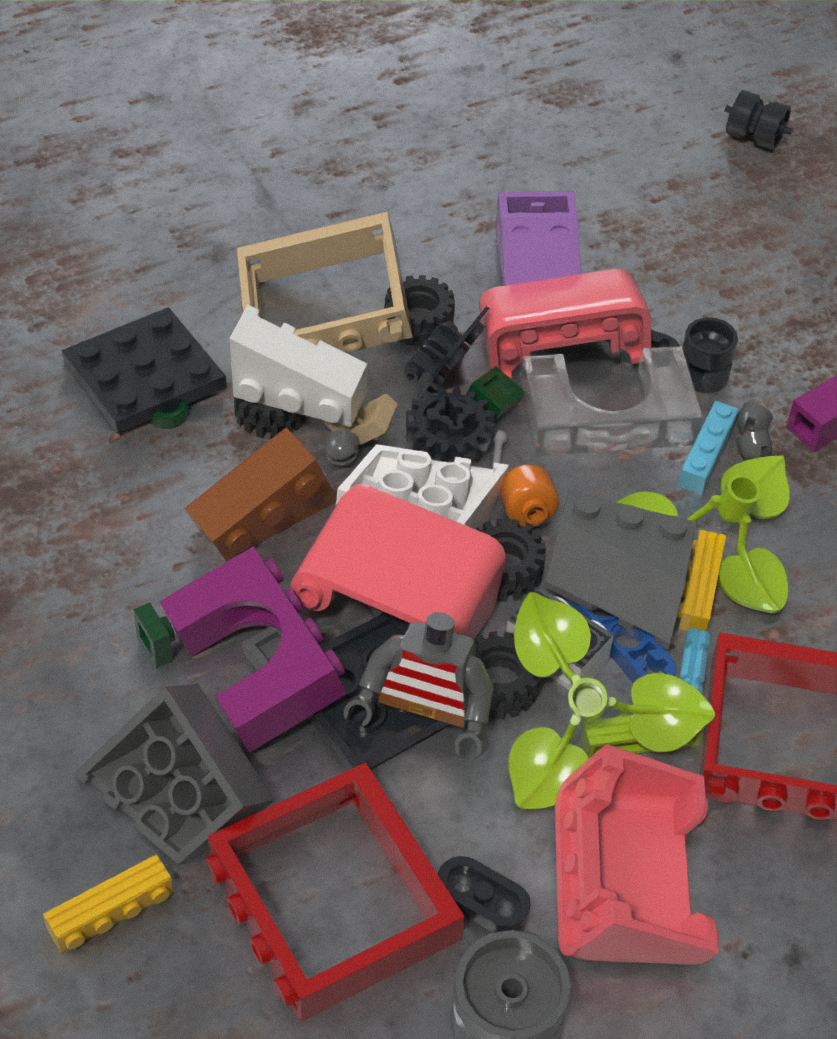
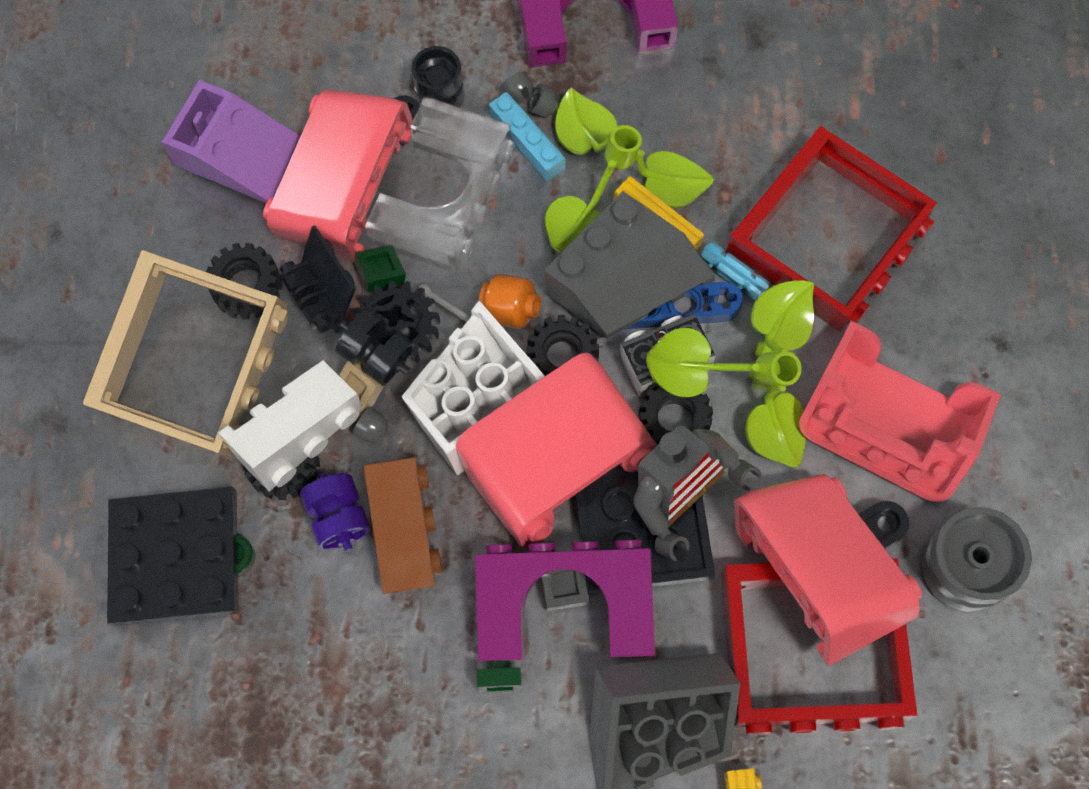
camera: 60 degrees left, 20 degrees up
none -> dark purple wheel [300,472,371,552]
none -> black wheel [335,309,415,386]
none -> coral windscreen [734,474,922,667]

